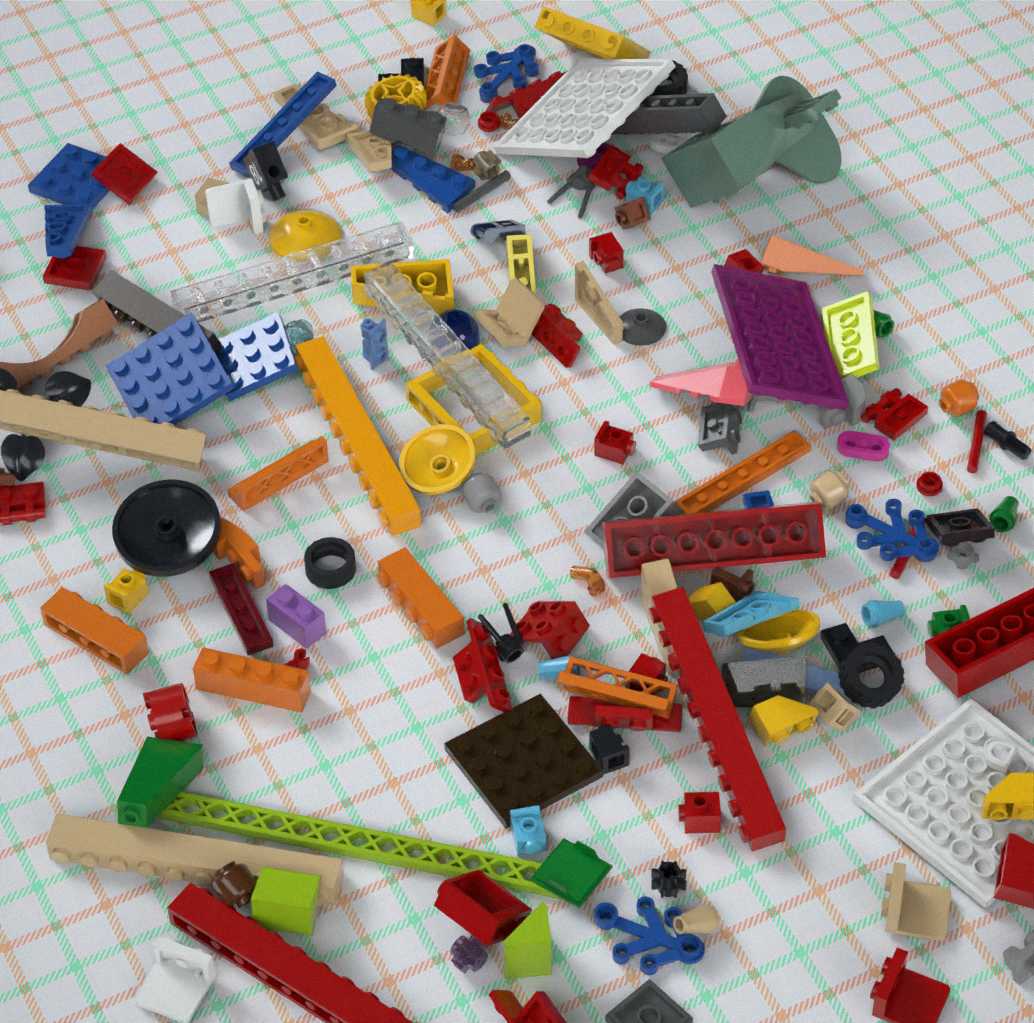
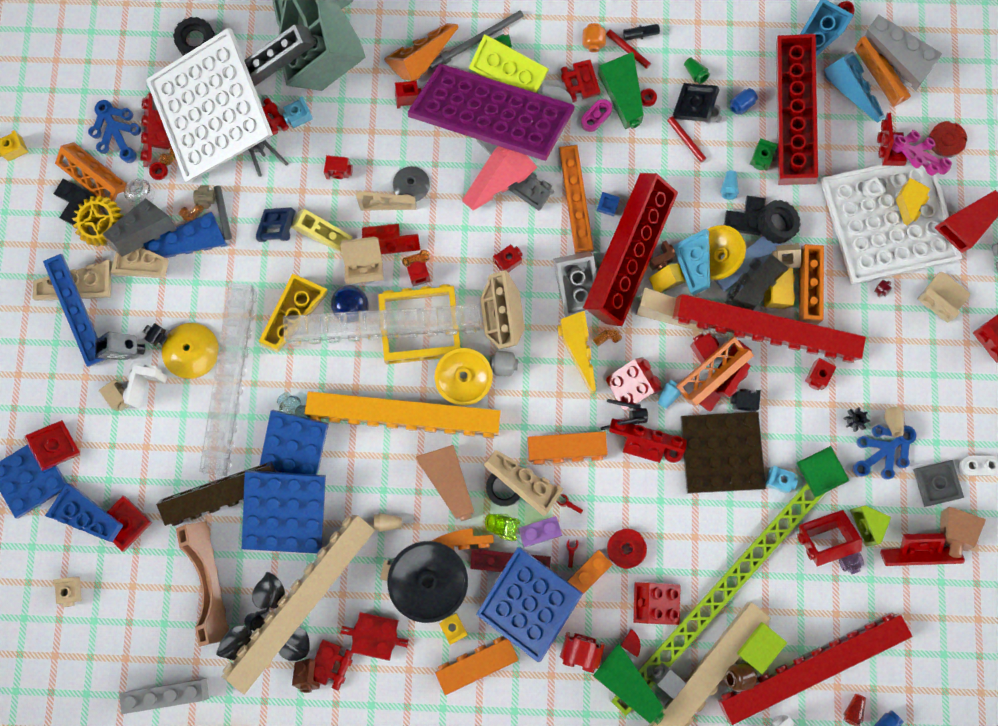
camera: 60 degrees left, 30 degrees up
orange fence [227,436,329,512] -> none
medium blue hinge [360,318,389,370] -> none
yellow window [534,6,651,59] -> none
copper bracket [615,197,651,230] -> none
tan head [809,470,850,510] -> none
blue plant [845,499,939,562] -> none
none -> black gear [142,323,168,347]
none -> red plate [340,612,409,661]
none -> tan cone [373,513,402,532]
none -> clear orange arm [402,250,430,267]
none -> red brick [407,261,431,287]
none -> nougat slope [416,445,475,521]
none -> dark grey bar [429,10,524,69]
none -> blue plate [476,547,584,662]
none -> tan wedge [480,270,525,349]
none -> tan wing [484,450,563,516]
none -> clear neon green piece [485,514,520,541]
none -> yellow wedge [557,311,596,394]
none -> red hand [557,494,583,514]
none -> green slope [598,52,644,129]
none -> red plate [607,529,647,569]
none -> red tile [621,629,641,657]
none -> red bracket [633,582,681,625]
none -> brick [649,663,687,699]
none -> red plate [664,448,683,463]
none -> blue brick [730,88,758,115]
none -> orange brick [799,244,824,325]
none -> dark red plate [874,279,892,298]

